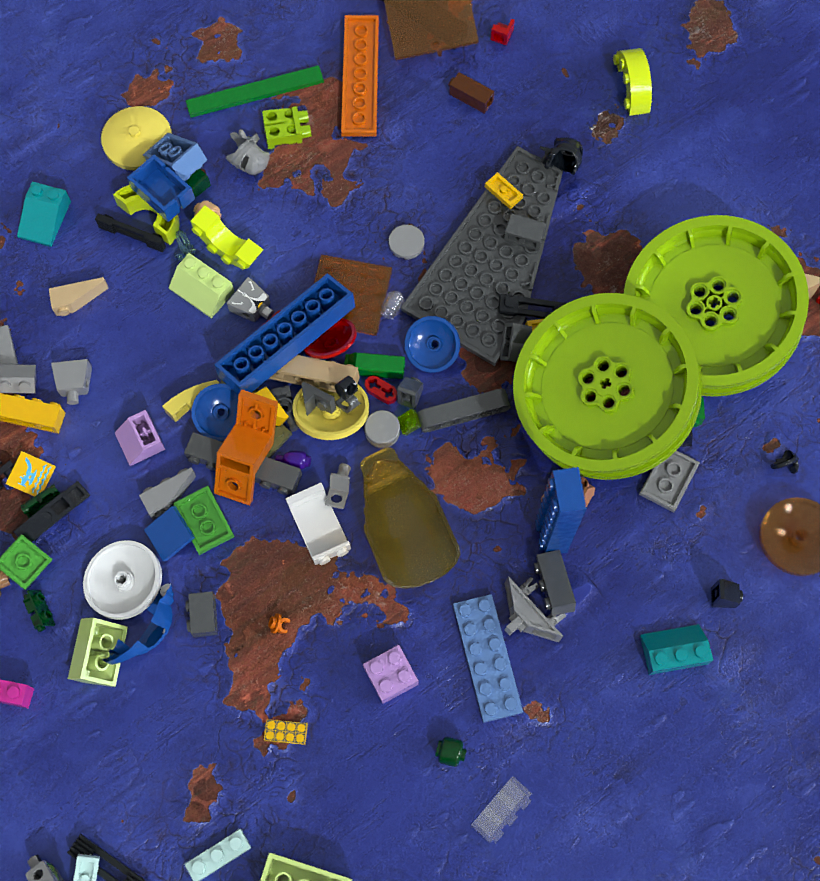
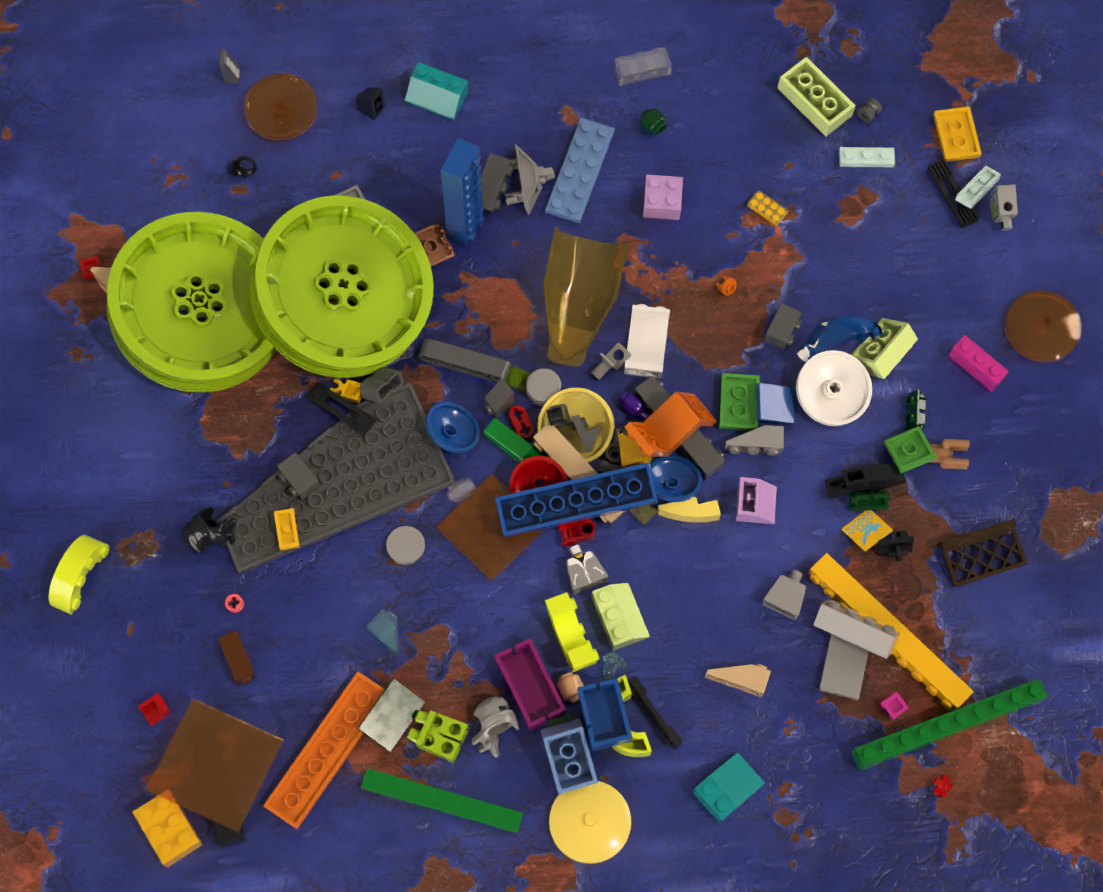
camera: 150 degrees left, 0 degrees up
none -> coral bush [225,594,244,613]
none -> tile [358,678,425,752]
none -> clear light blue slope [366,609,399,656]
none -> magenta piece [494,638,566,732]

